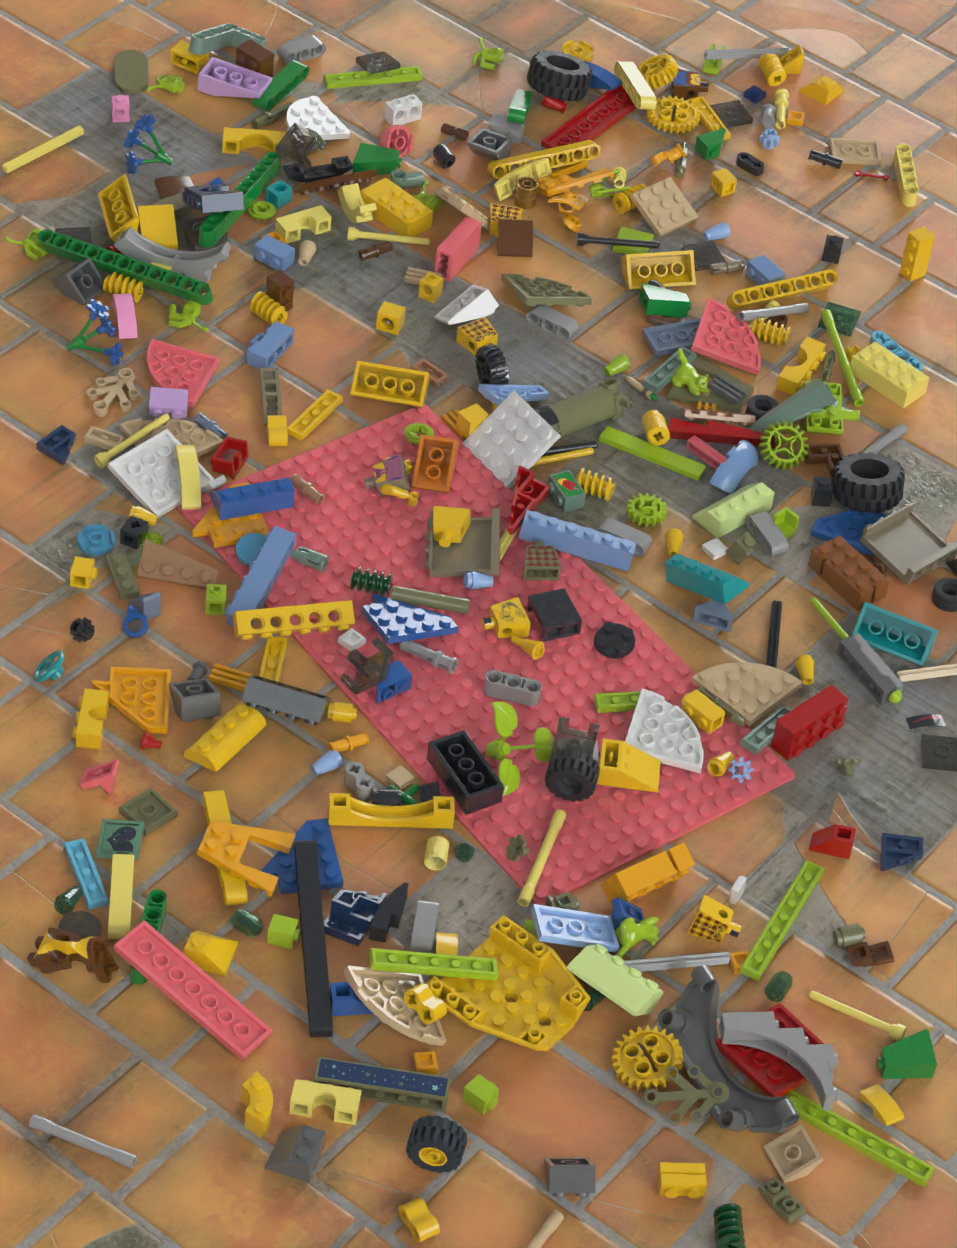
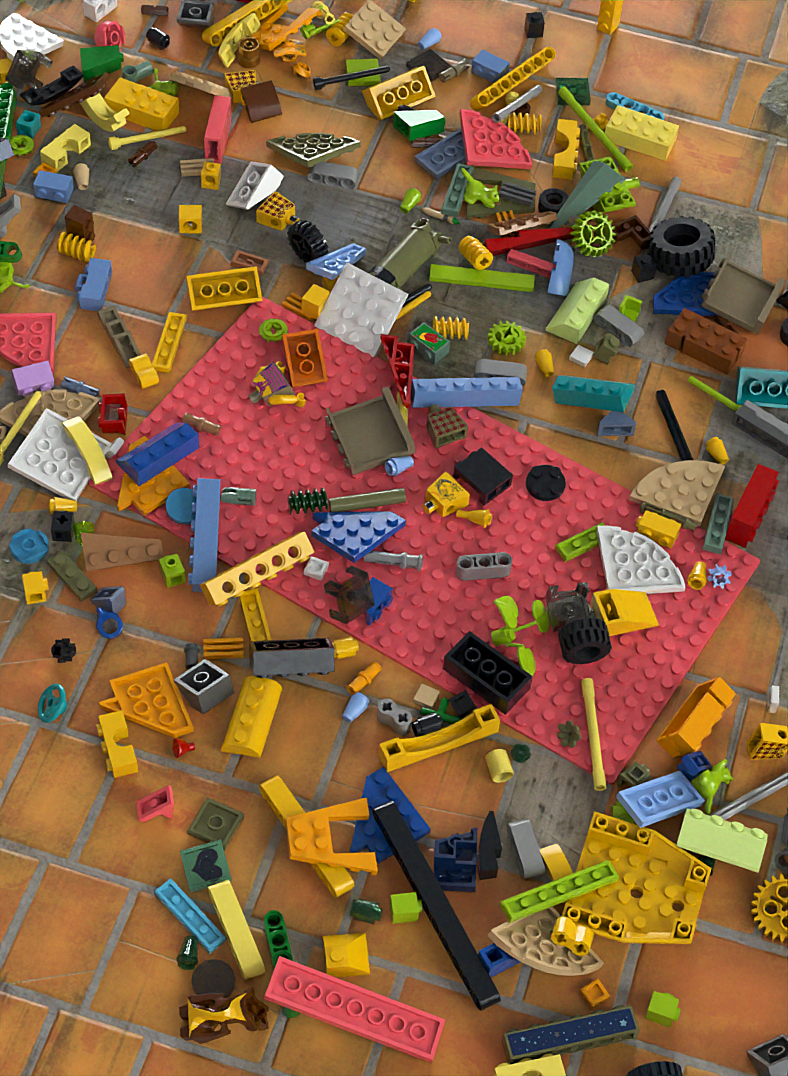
camera: 20 degrees left, 10 degrees up
yellow torso [433,506,471,547] -> none

